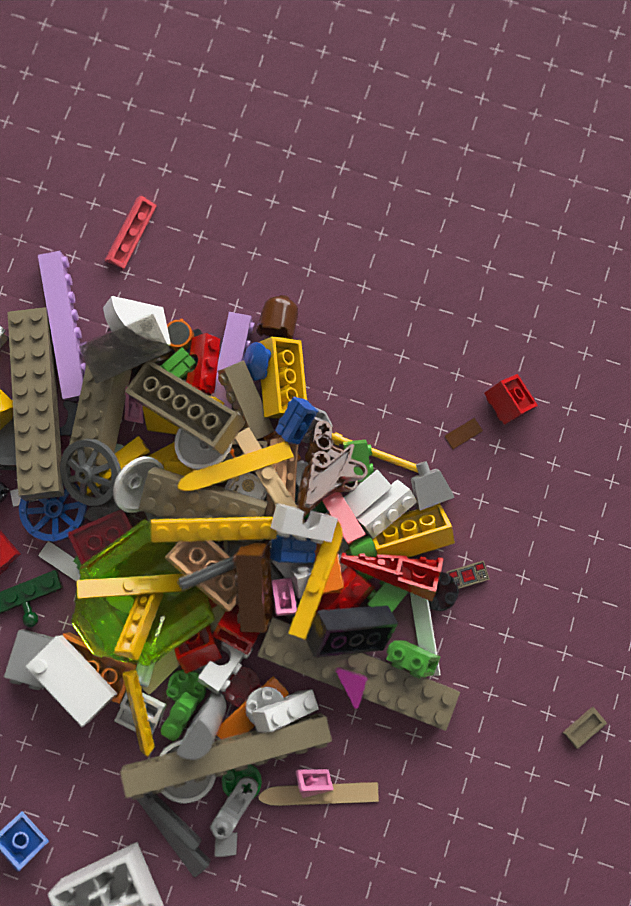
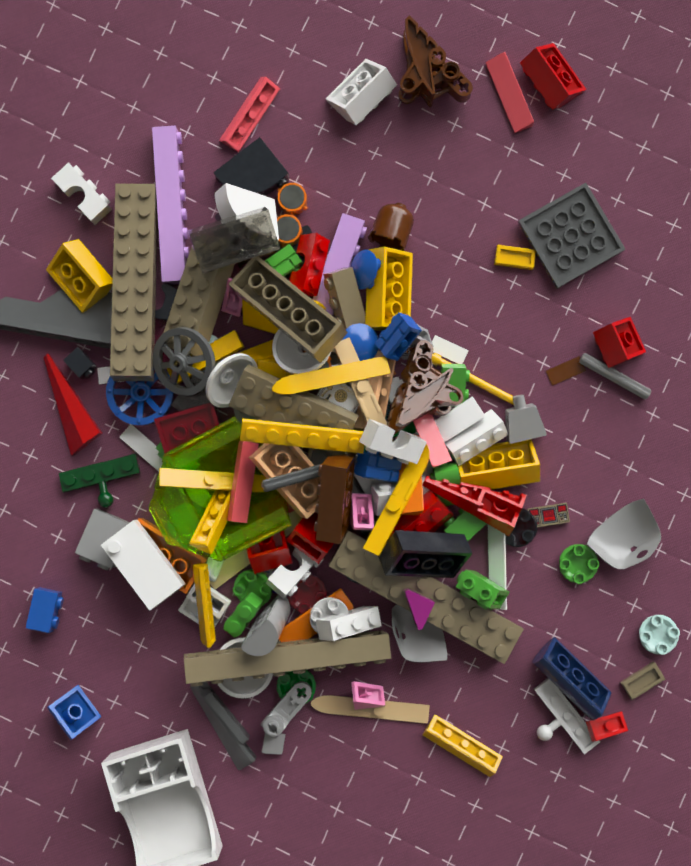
camera: 10 degrees right, 5 degrees up
none -> black brick [213,137,290,196]
none -> coral slope [227,441,259,523]
none -> piece [277,183,308,215]
none -> white slope [325,59,397,125]
none -> blue dish [341,323,379,361]
none -> light grey piece [392,605,447,662]
none -> reddish brown piece [398,15,473,108]
none -> yellow slope [423,714,503,777]
none -> white sticker [432,335,469,364]
none -> coral slope [485,52,534,133]
none -> yellow tile [494,245,536,270]
none -> dark grey plate [518,183,625,289]
none -> red slope [520,43,586,110]
none -> dark blue brick [533,637,611,720]
none -> white plate [534,678,600,754]
none -> bright green dish [559,544,599,584]
none -> light grey axle [579,353,651,399]
none -> red plate [586,711,628,742]
none -> light grey piece [587,498,661,569]
none -> light aqua dish [639,615,680,655]

